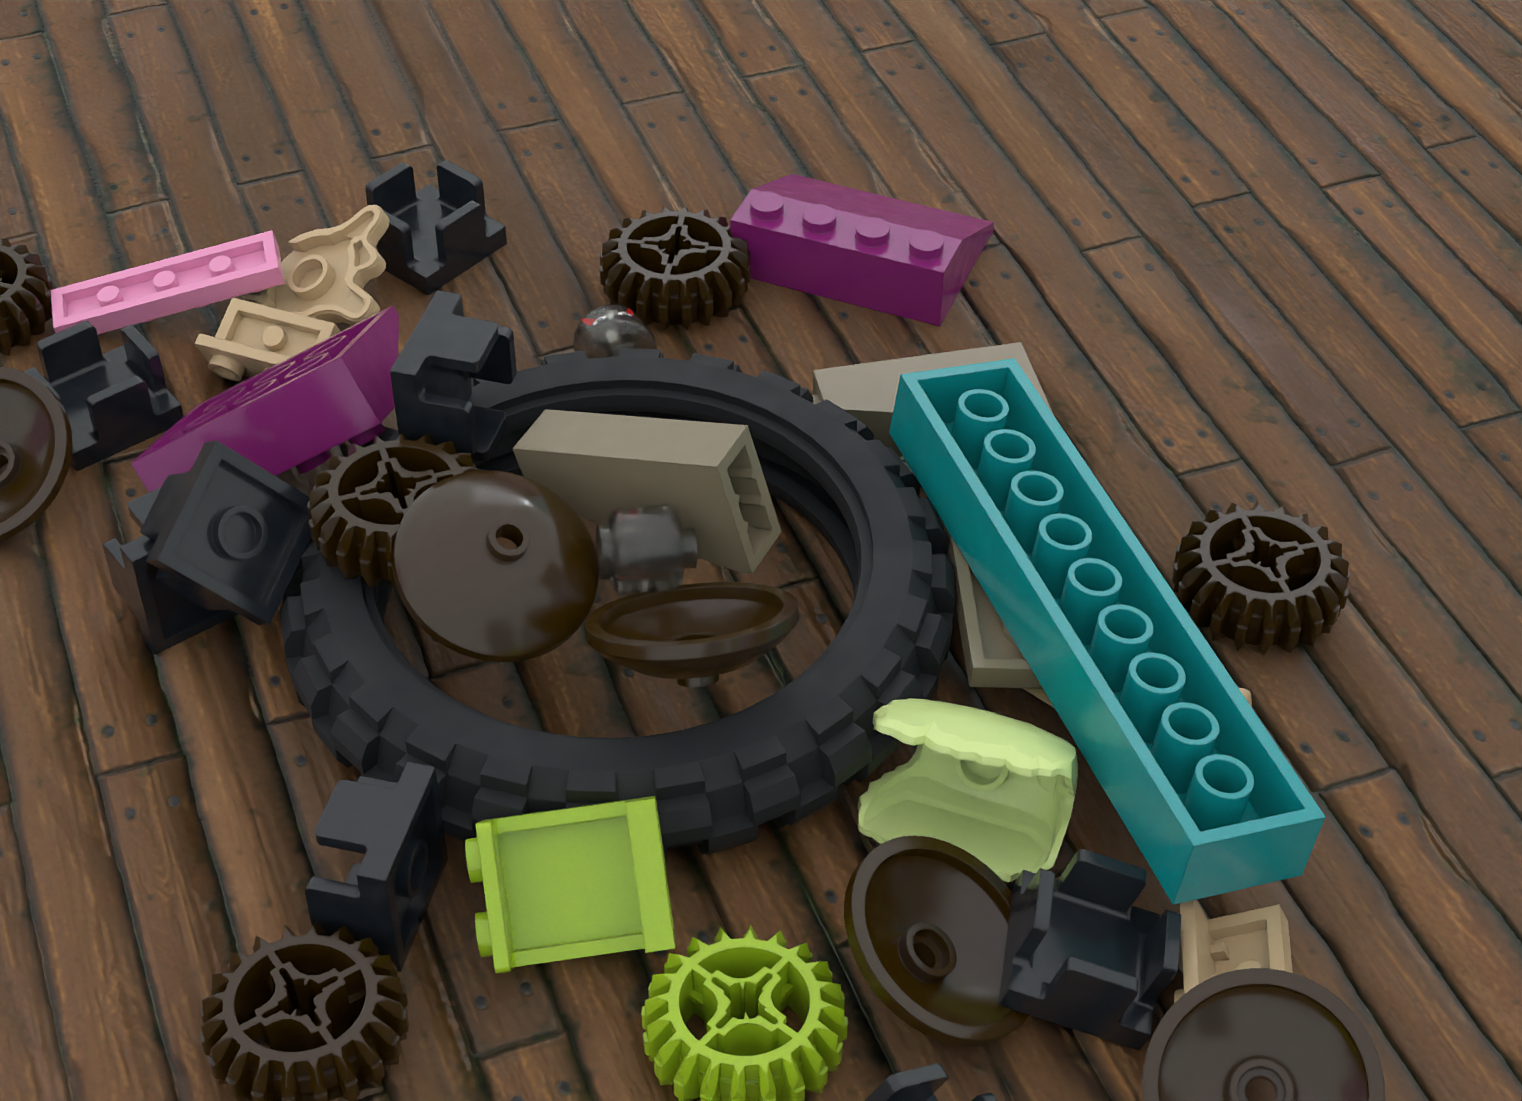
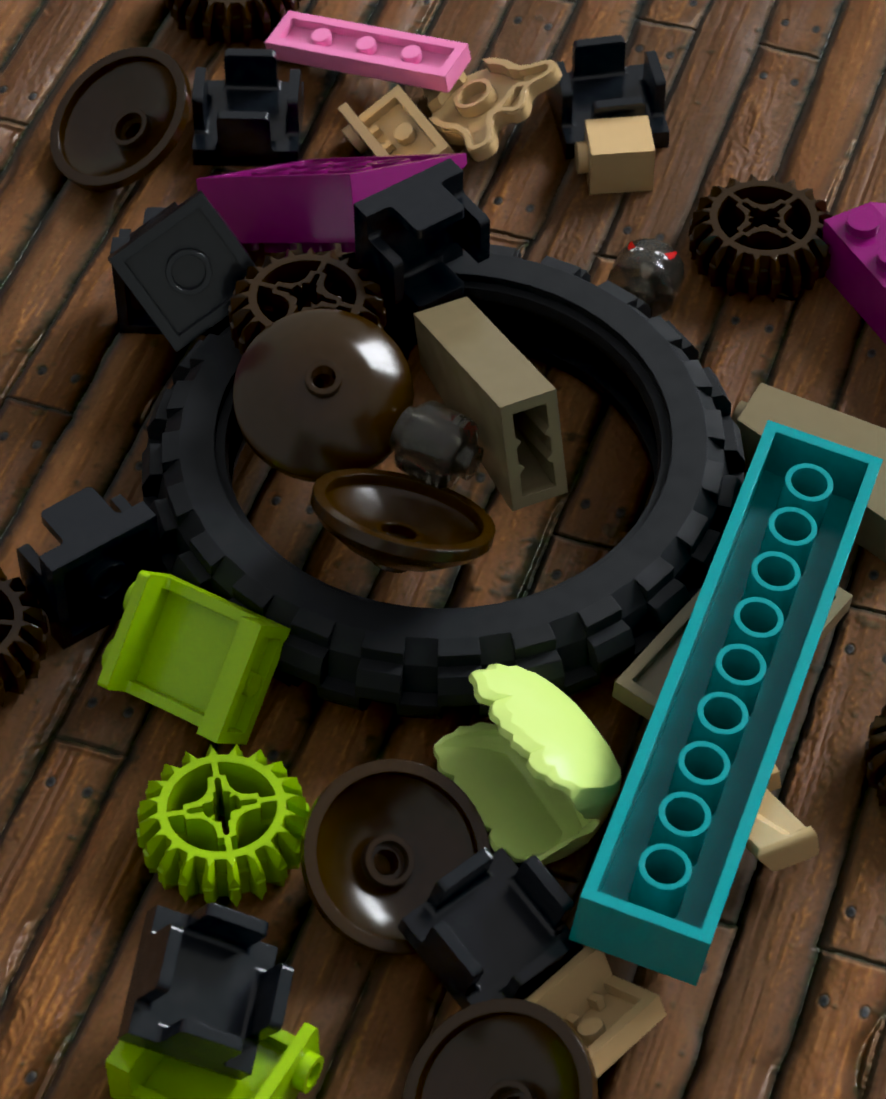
camera: 40 degrees right, 5 degrees up
none -> tan brick [575,115,655,195]

